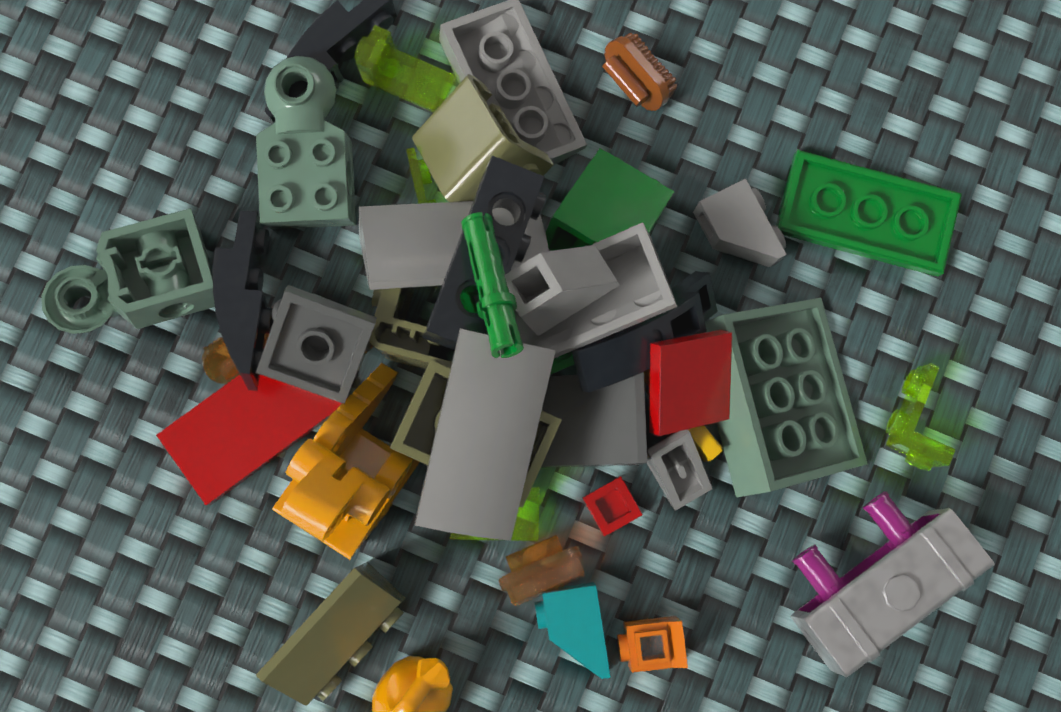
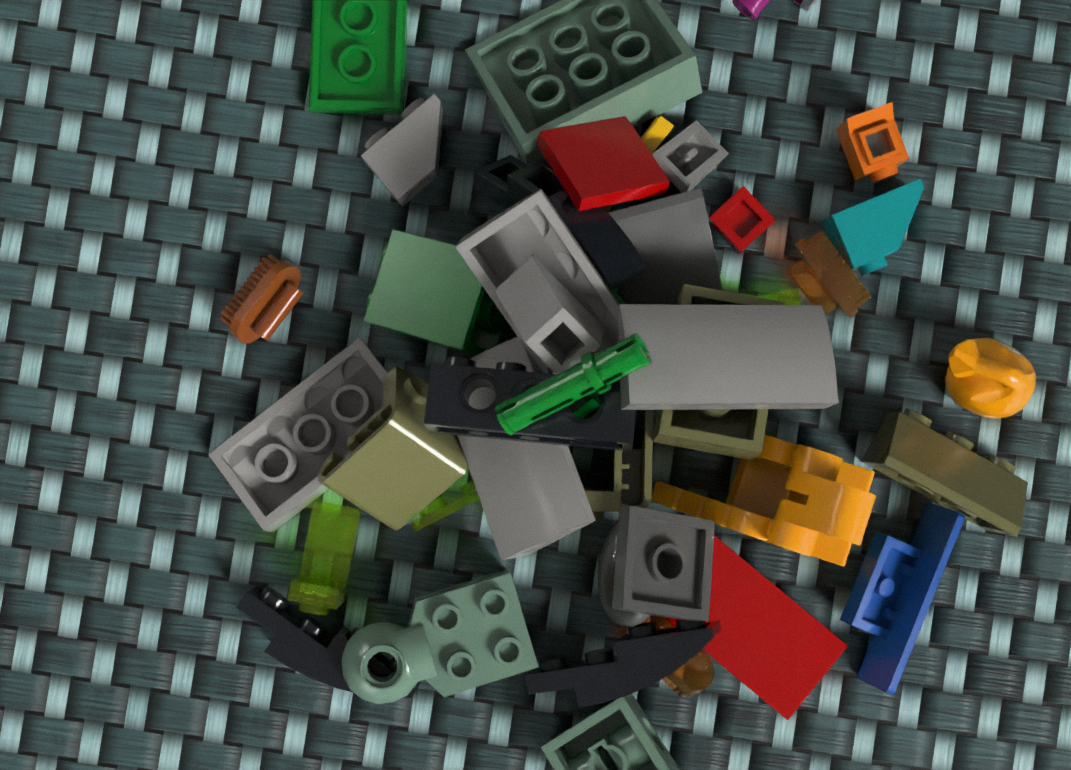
camera: 105 degrees left, 5 degrees up
none -> blue bracket [840,503,965,694]

